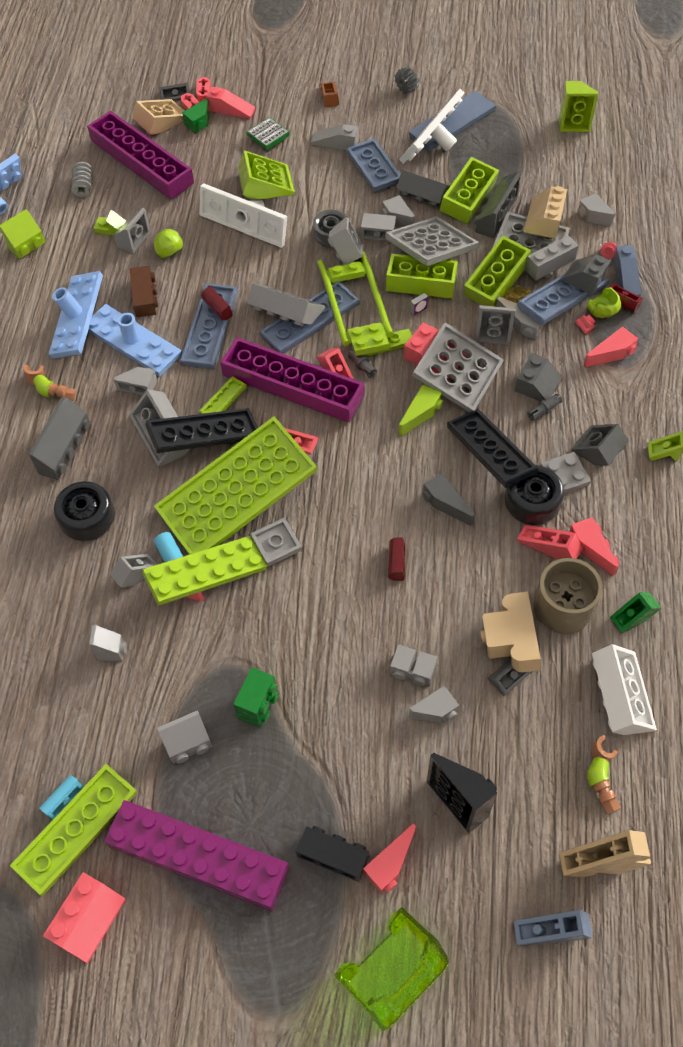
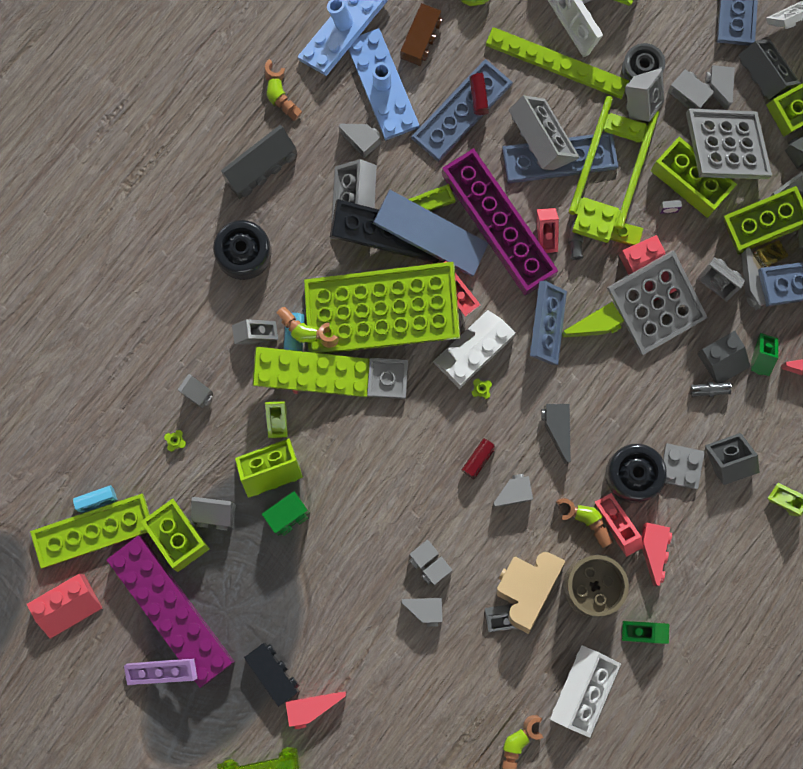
camera: 30 degrees right, 20 degrees up
black slope [426,753,497,834] -> none
black tile [447,409,538,488] -> none
none -> lavender plate [124,659,198,685]
none -> lime slope [140,499,210,572]
none -> lime plate [164,430,186,452]
none -> lime slope [235,438,303,498]
none -> lime slope [265,401,288,438]
none -> nougat piece [277,307,339,348]
none -> sand blue tile [373,190,488,277]
none -> white slope [433,310,515,389]
none -> lime plate [472,378,492,399]
none -> lime plate [486,27,629,99]
none -> light grey slope [493,474,533,508]
none -> sand blue plate [530,281,567,365]
none -> piece [556,498,613,548]
none -> green slope [751,333,778,377]

